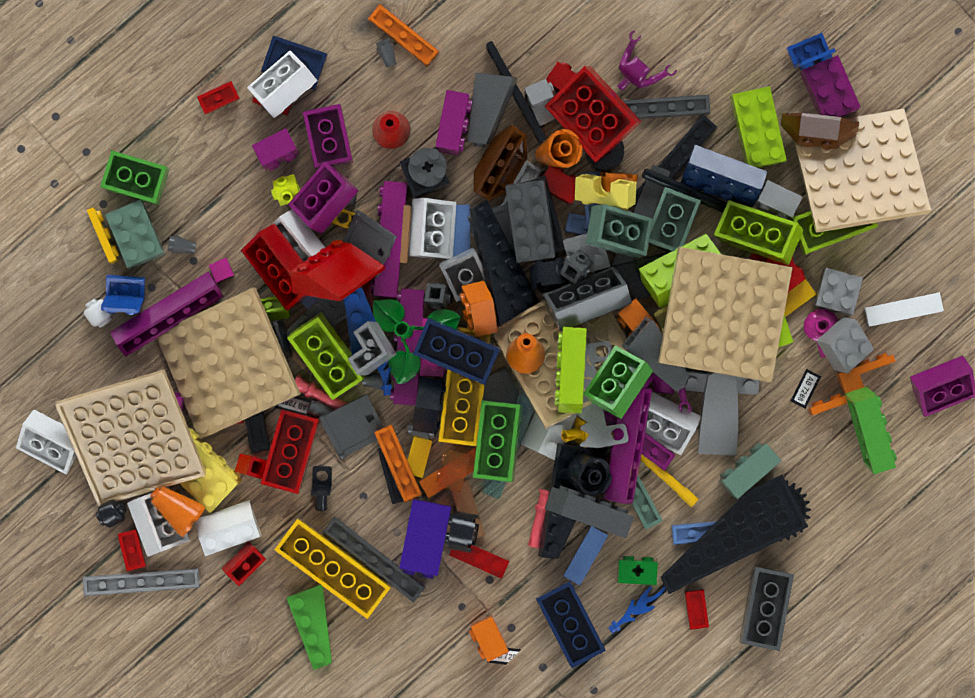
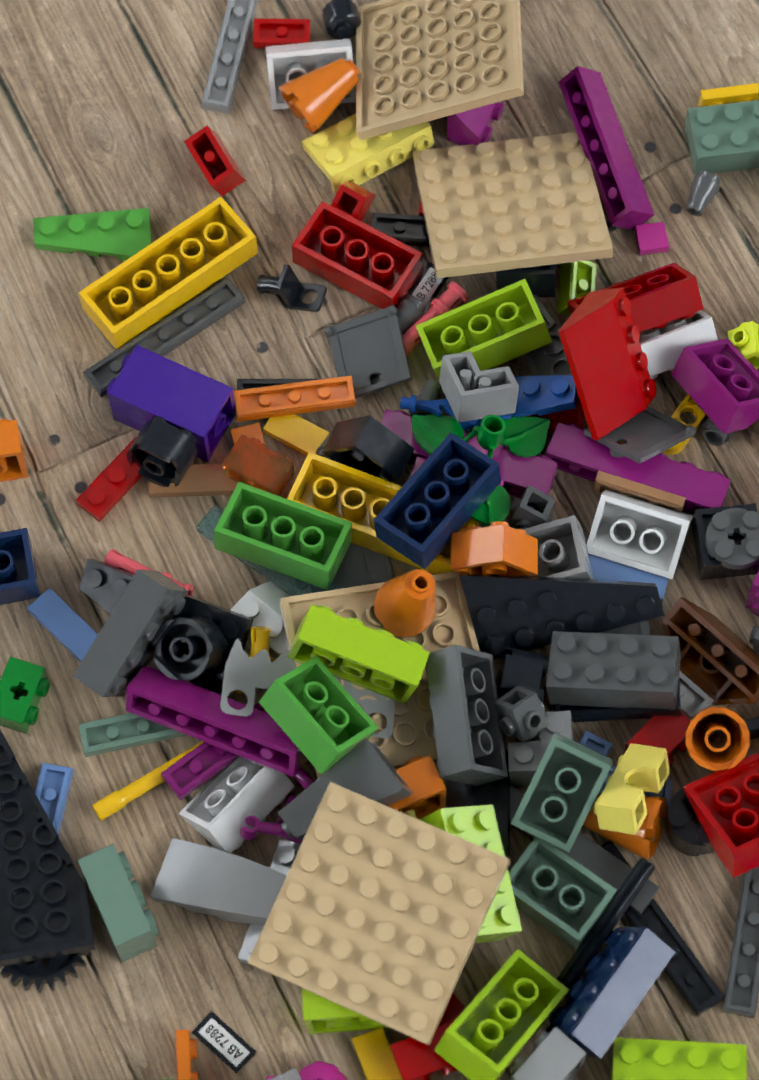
camera: 110 degrees right, 20 degrees down
white head [84,298,112,328] -> none
blue bracket [101,275,145,315] -> none
white slope [195,500,262,556] -> none

